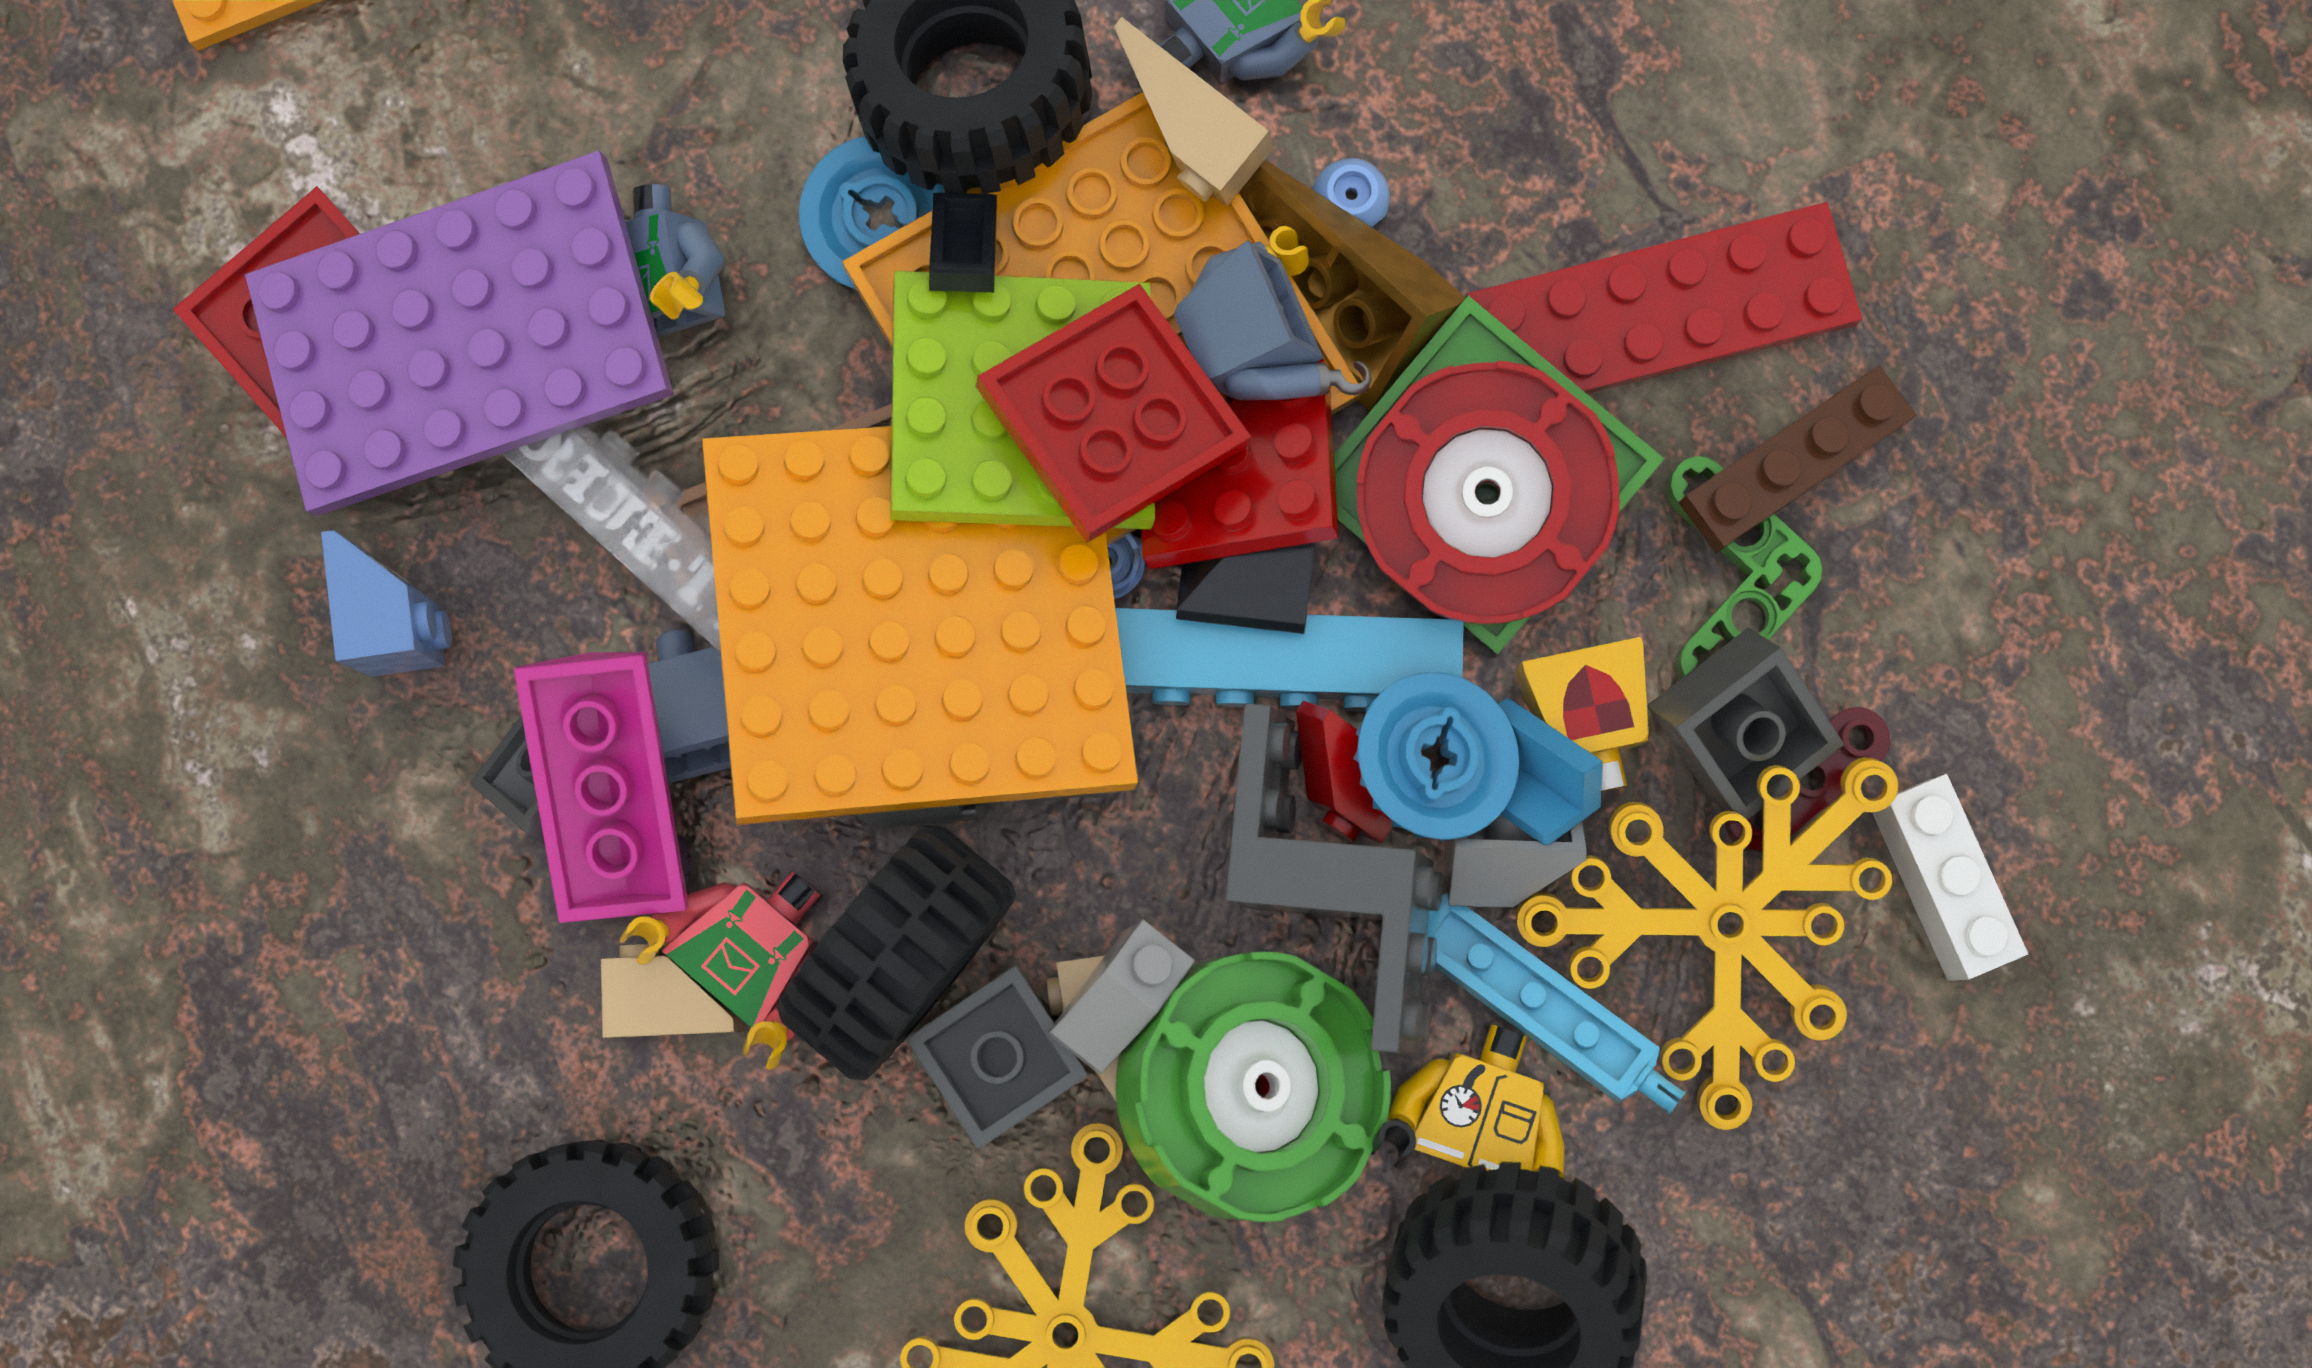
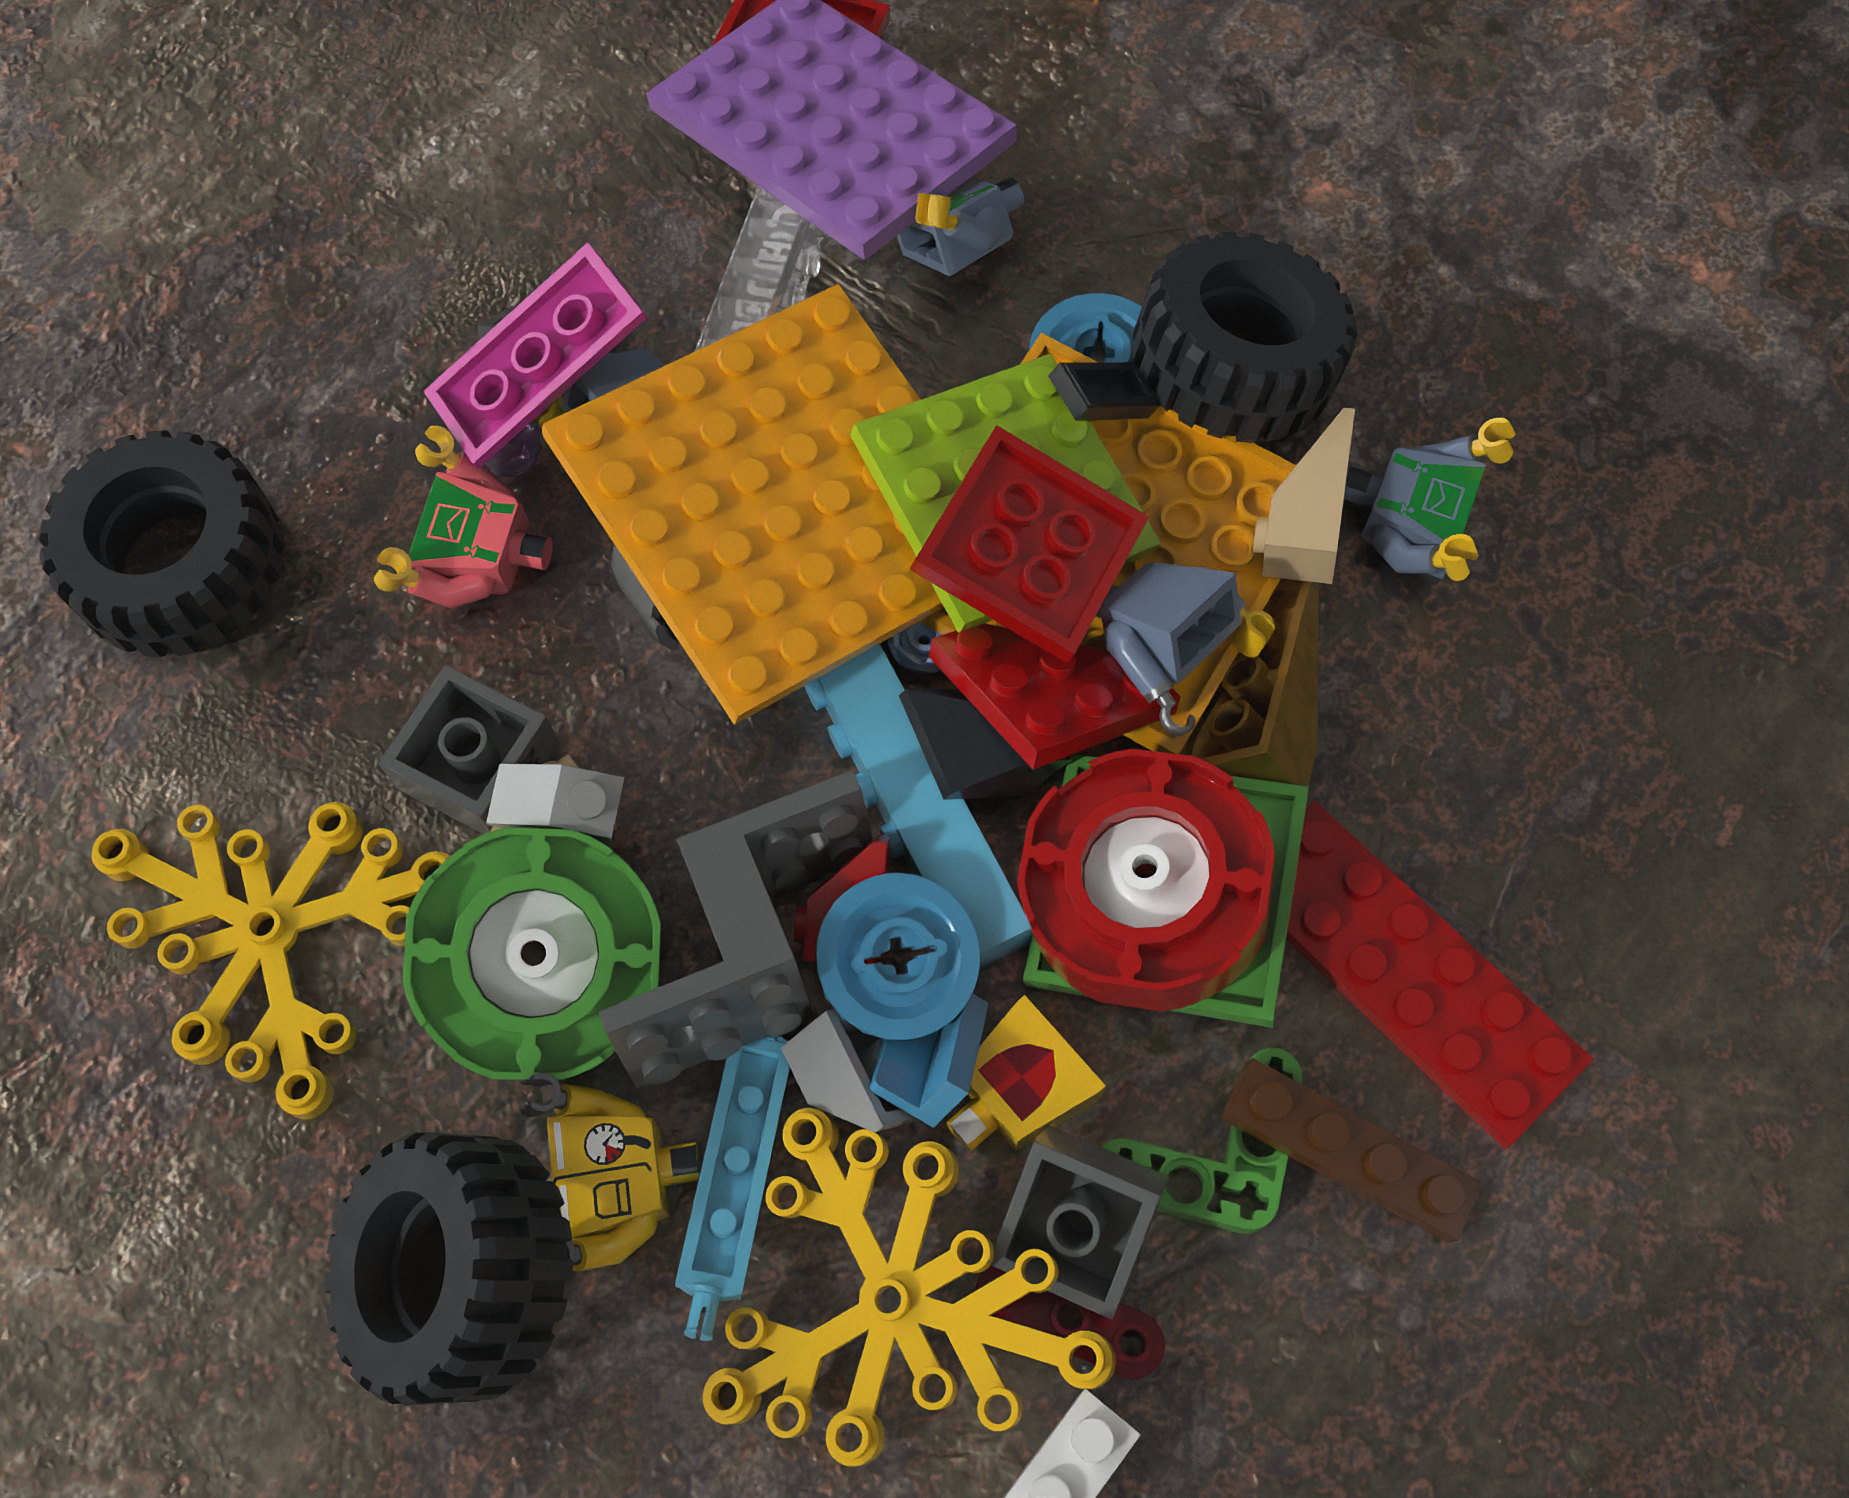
camera: 65 degrees right, 15 degrees down
medium blue slope [321,530,452,677] -> none
tan slope [601,944,743,1038] -> none
black tyre [777,825,1016,1081] -> none
light blue plate [1312,158,1390,227] -> none

